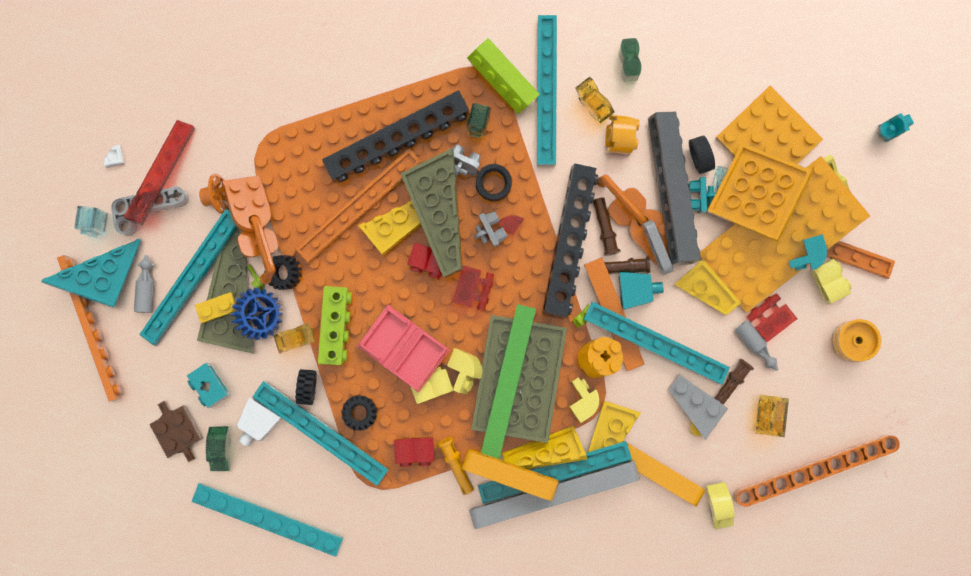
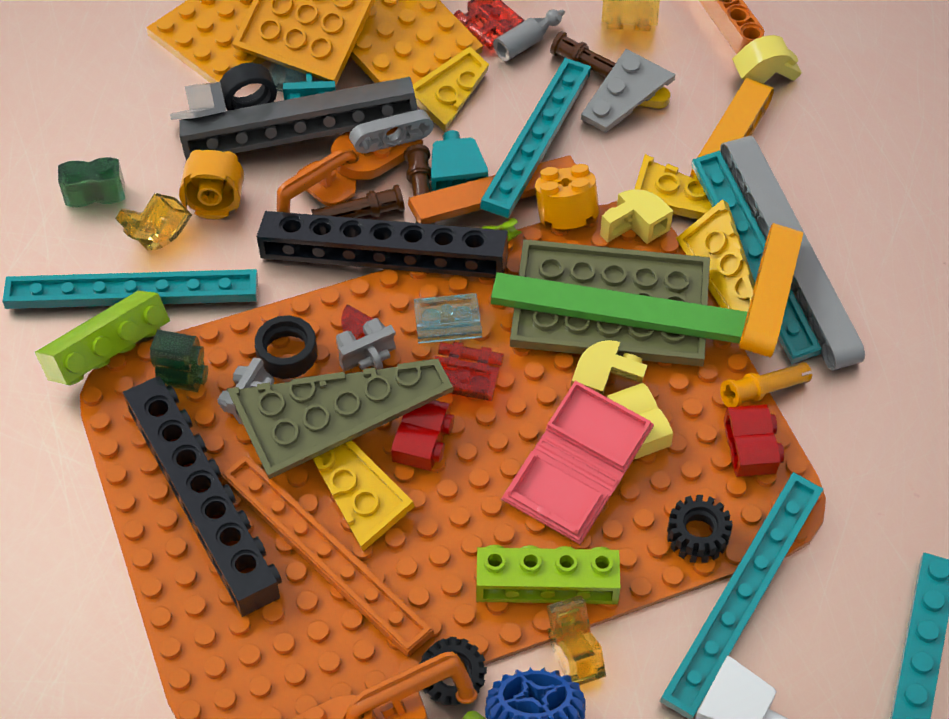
camera: 95 degrees left, 30 degrees down
black tyre [295,369,317,405] -> none
none -> light grey panel [170,82,226,120]
none -> clear light blue plate [413,293,482,344]

